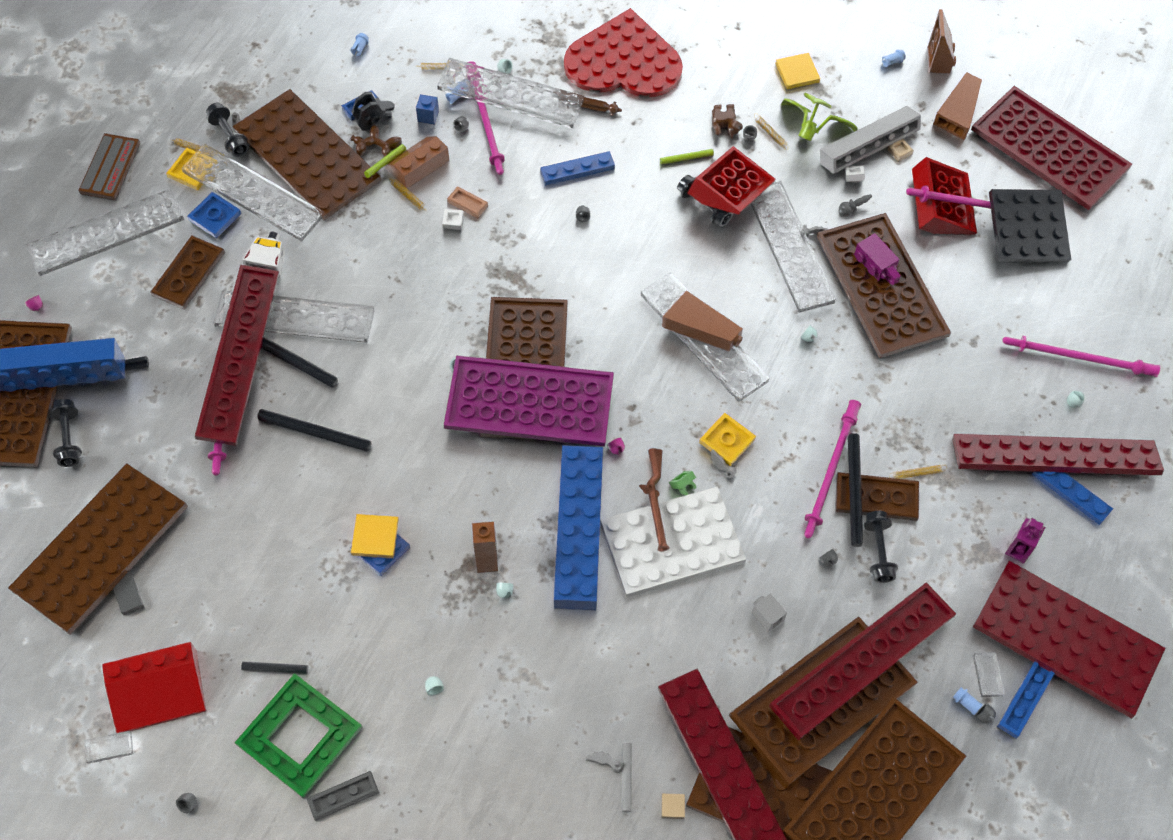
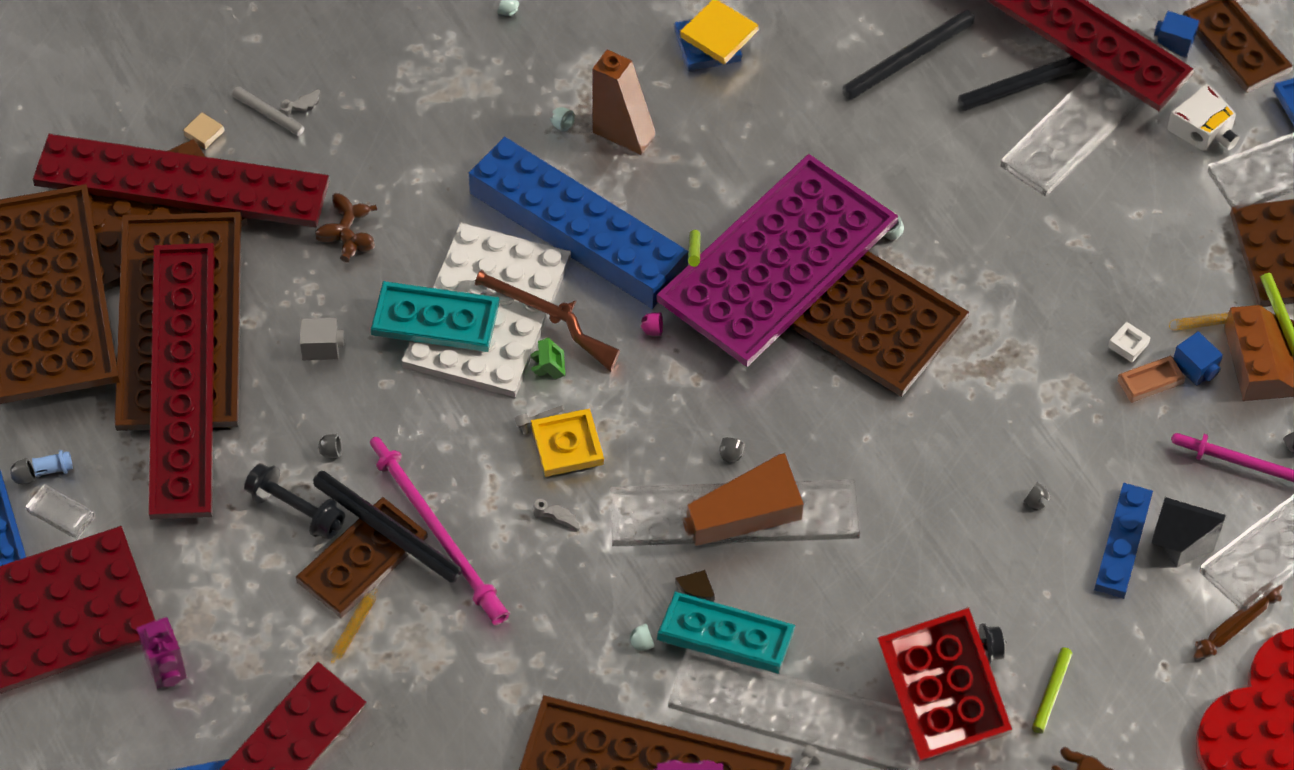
camera: 125 degrees right, 5 degrees down
none -> reddish brown piece [315,193,377,262]
none -> teal tile [371,281,500,352]
none -> light grey piece [532,499,580,532]
none -> teal tile [657,592,795,674]
none -> dark brown tile [675,570,715,602]
none -> lime bar [688,230,701,267]
none -> dark grey hinge [719,437,745,463]
none -> black slope [1151,497,1226,567]
none -> blue brick [1153,11,1200,58]
none -> blue brick [1173,331,1223,386]

